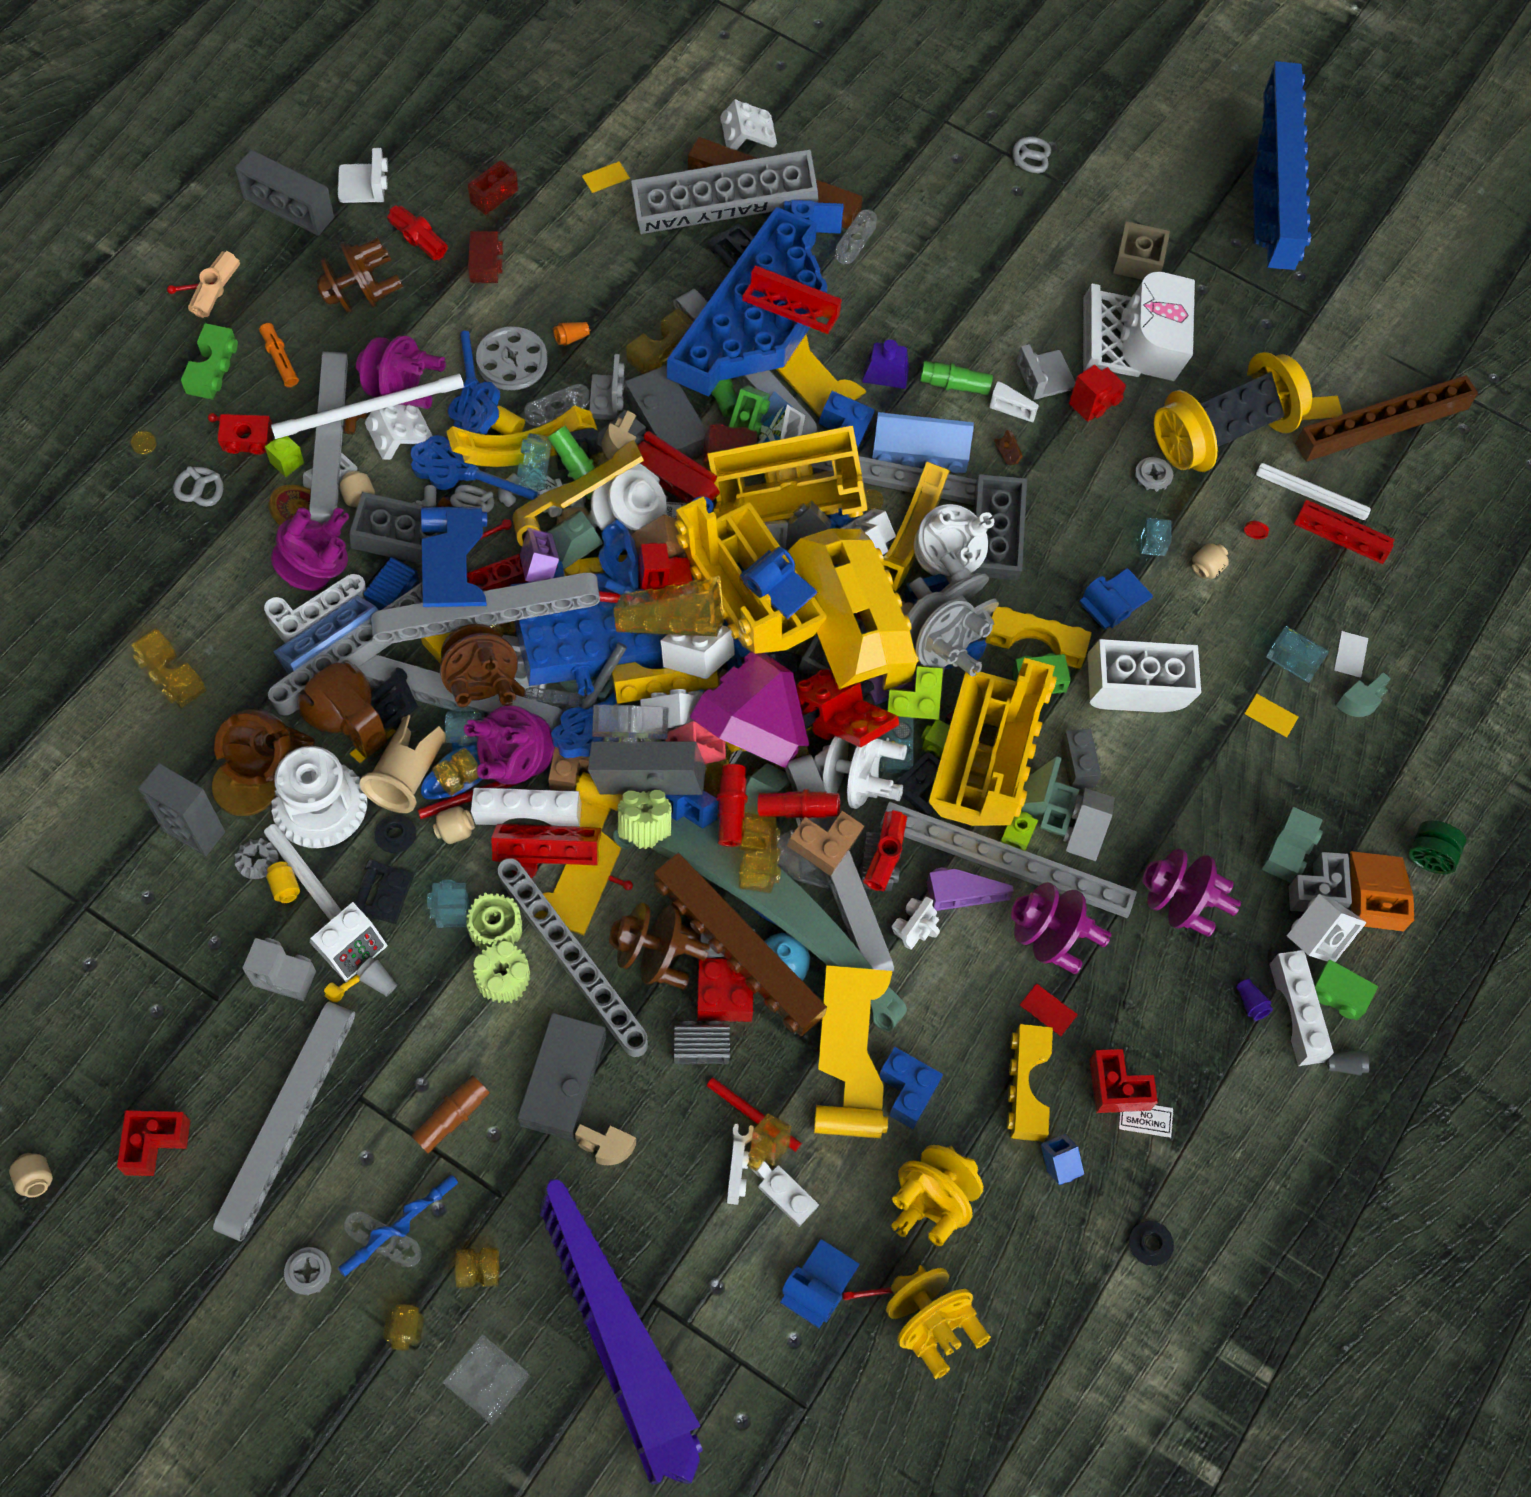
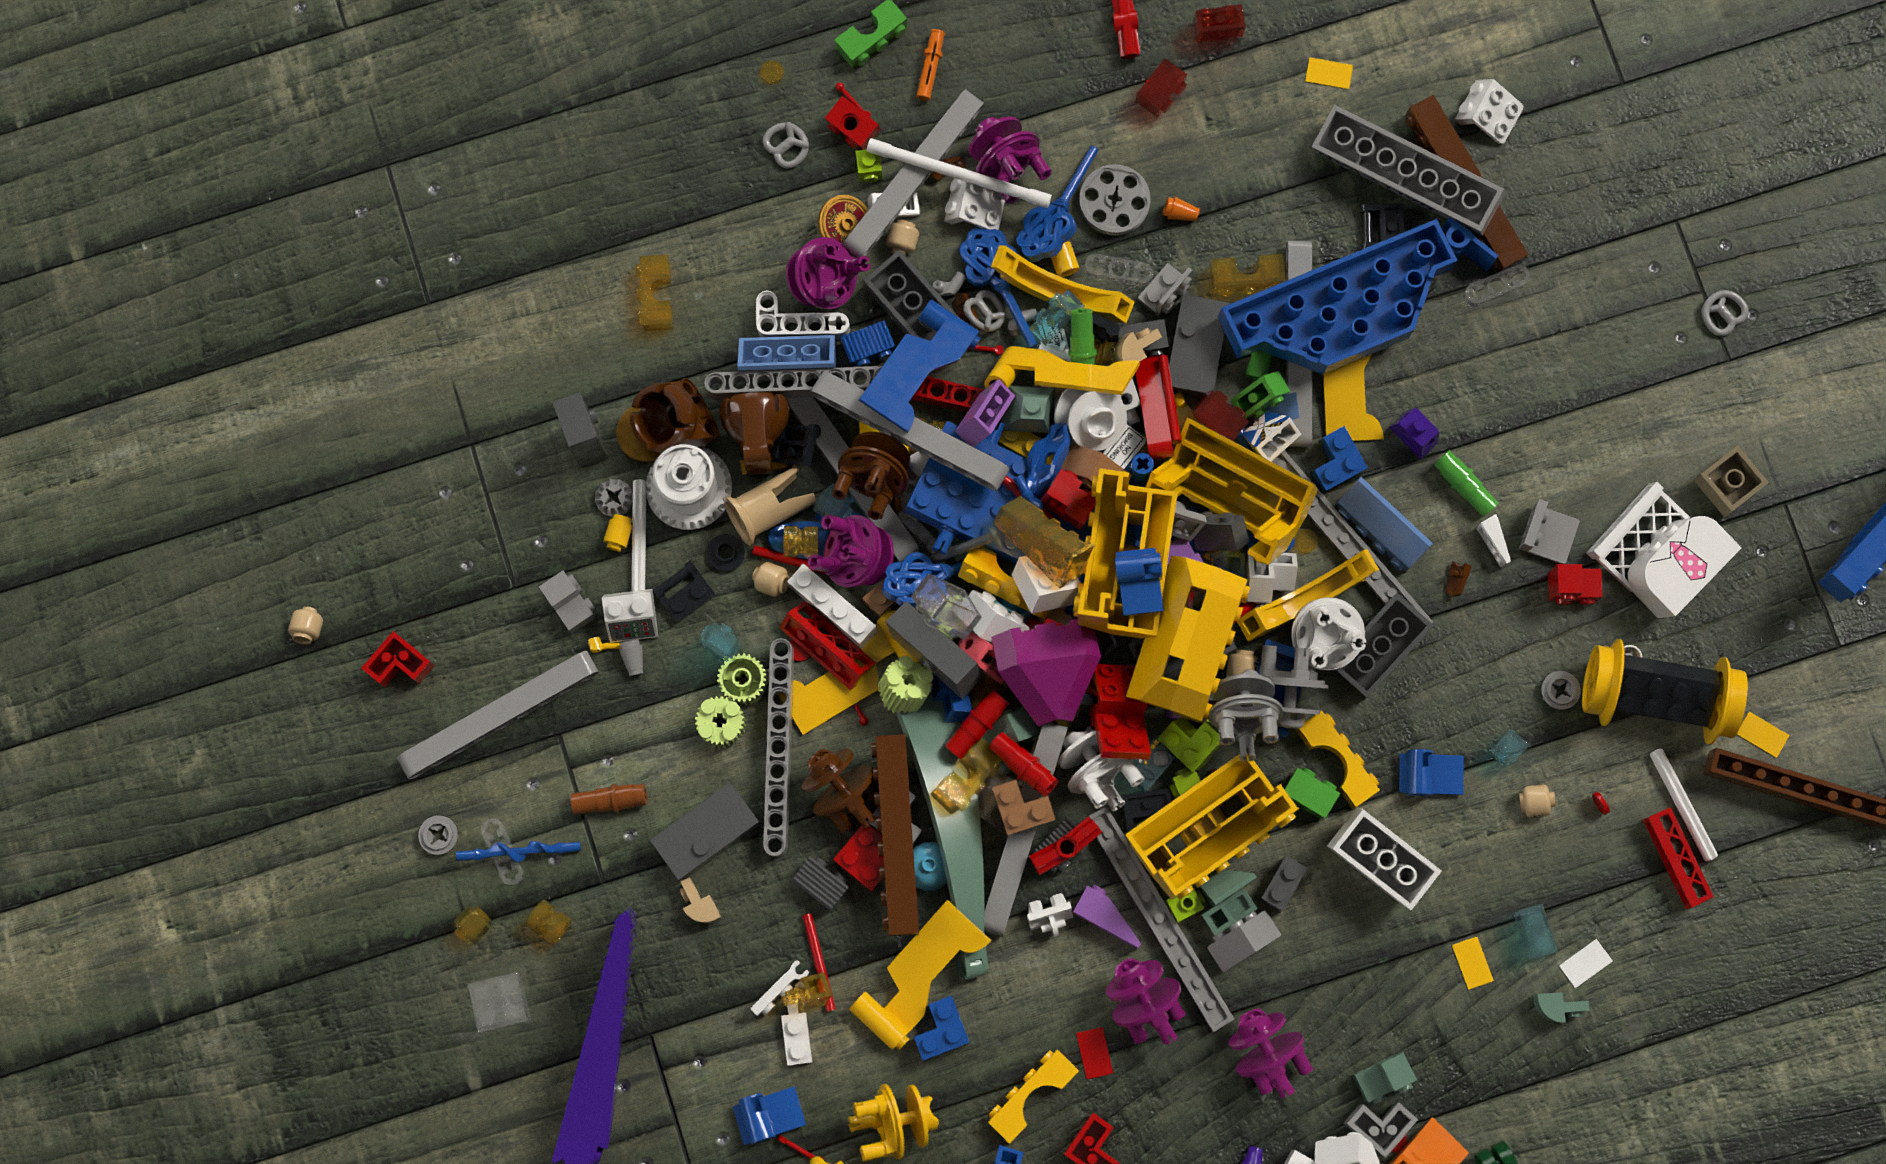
camera: 45 degrees right, 15 degrees up
reddish brown piece [317,237,403,313] -> none
red fence [742,265,842,334] -> none

